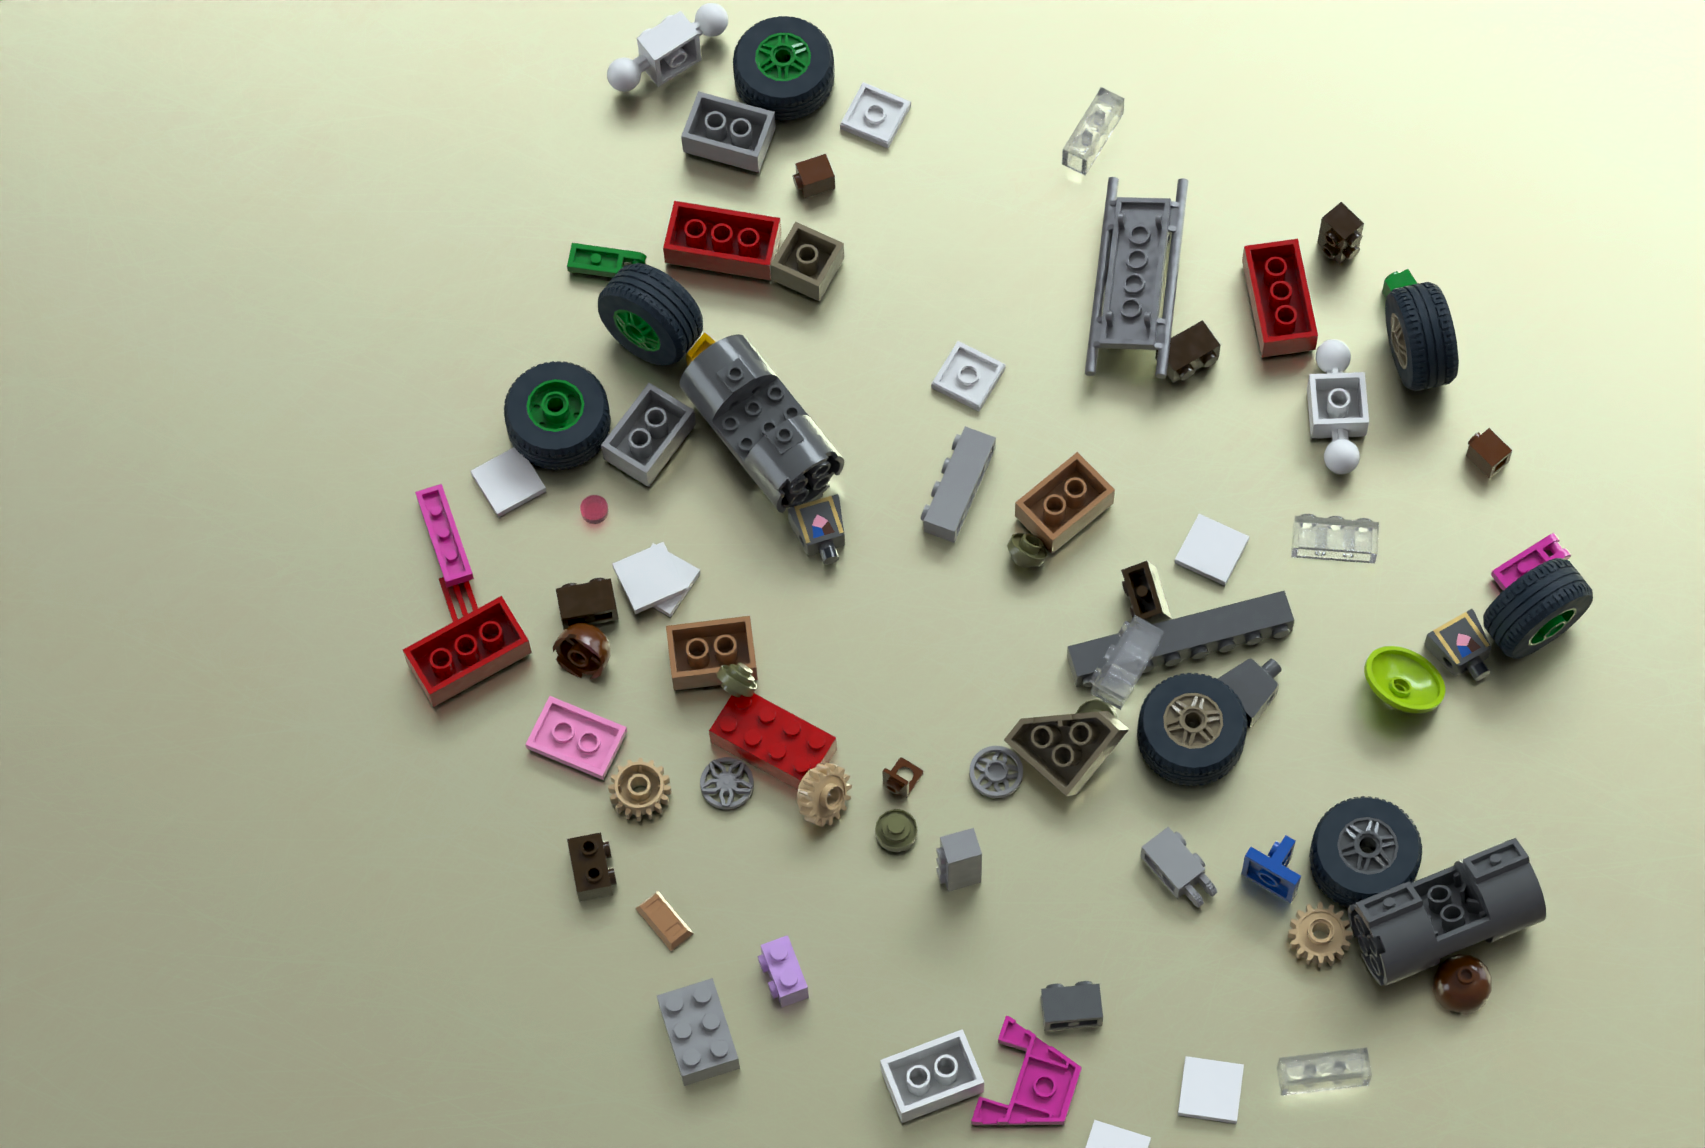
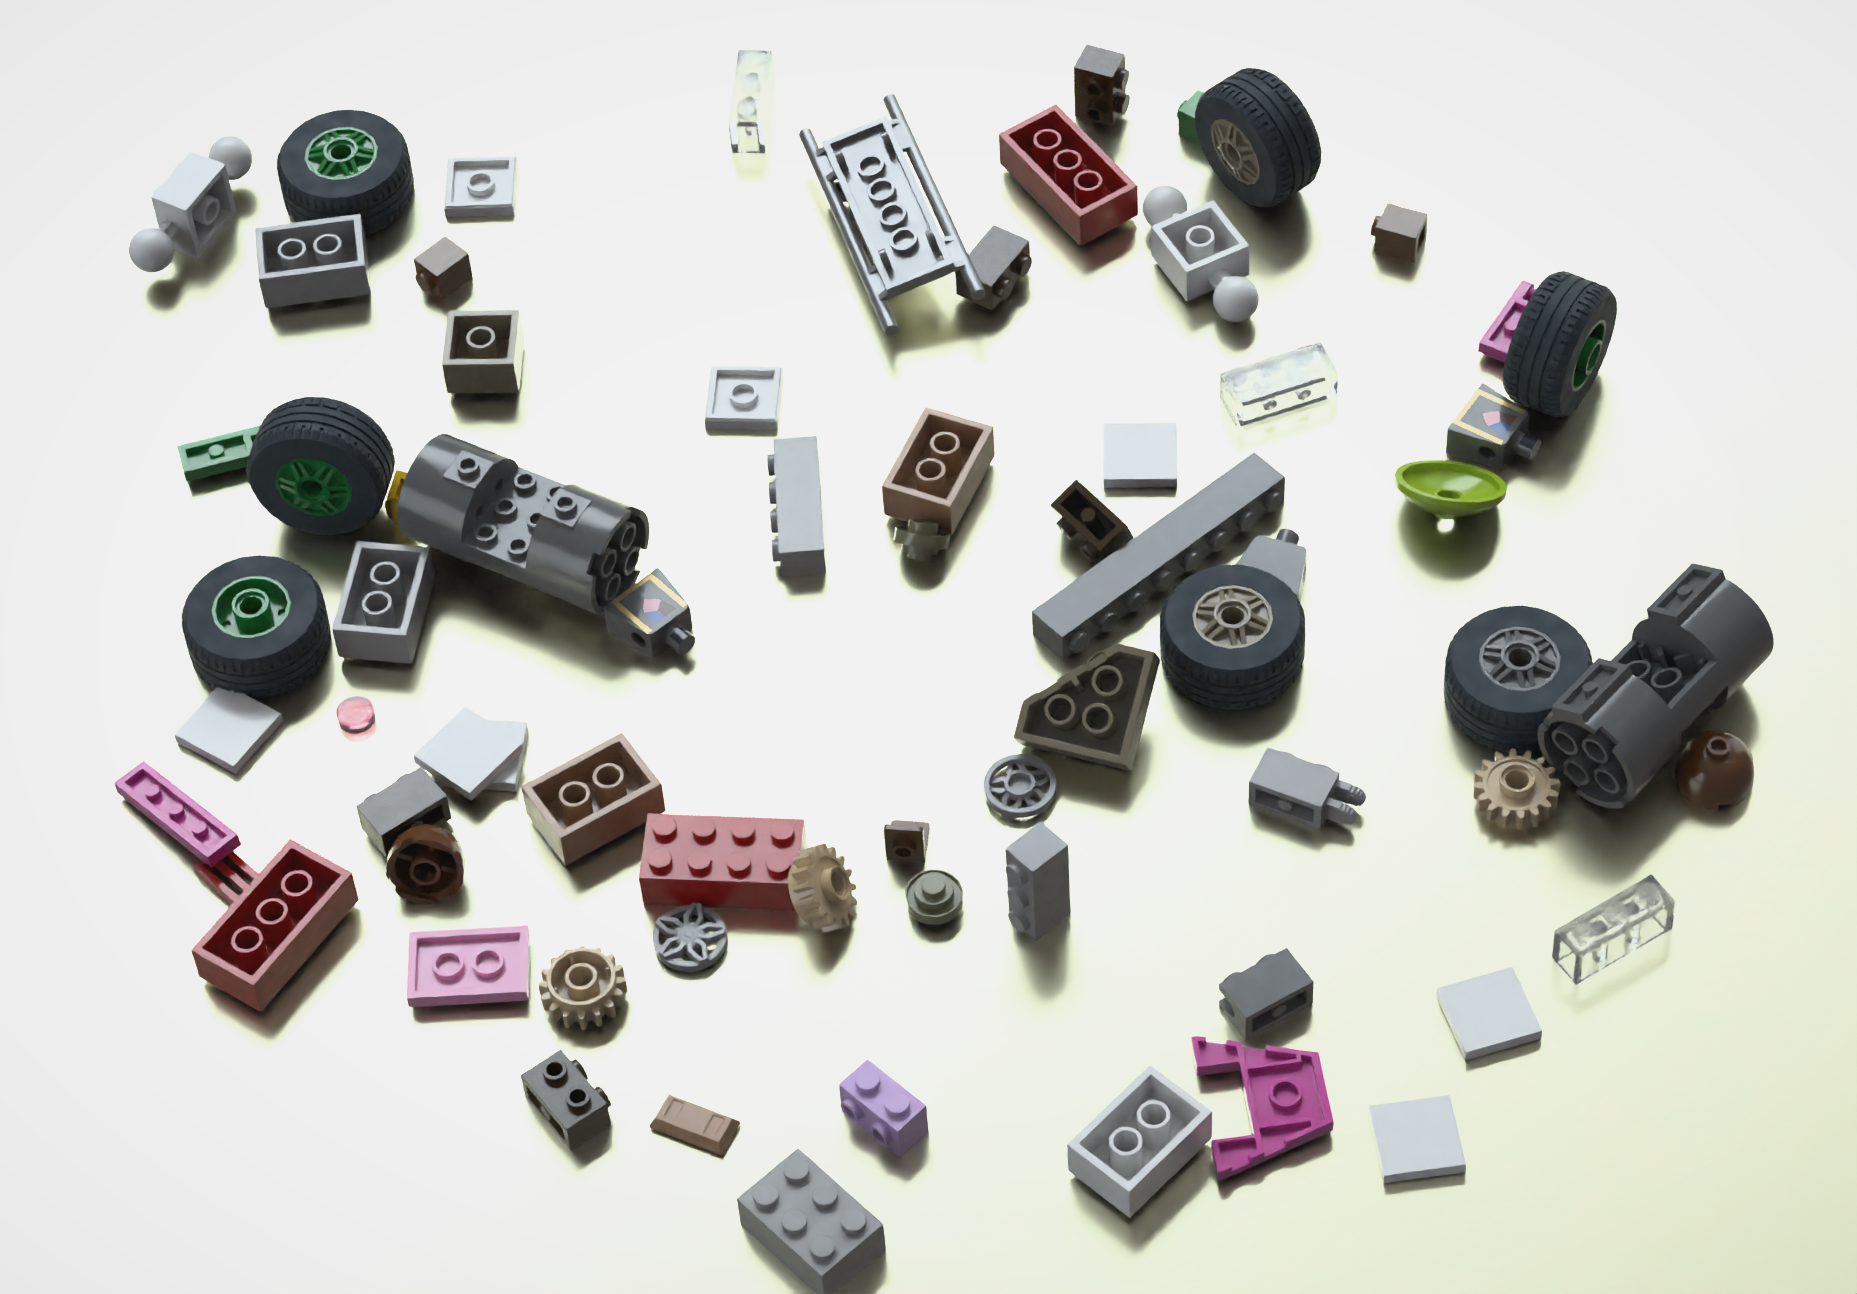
camera: 25 degrees left, 15 degrees down
red brick [663,201,782,280] -> none
olive plate [717,663,757,697] -> none
clear brick [1090,615,1165,710] -> none
blue bracket [1241,835,1301,904] -> none

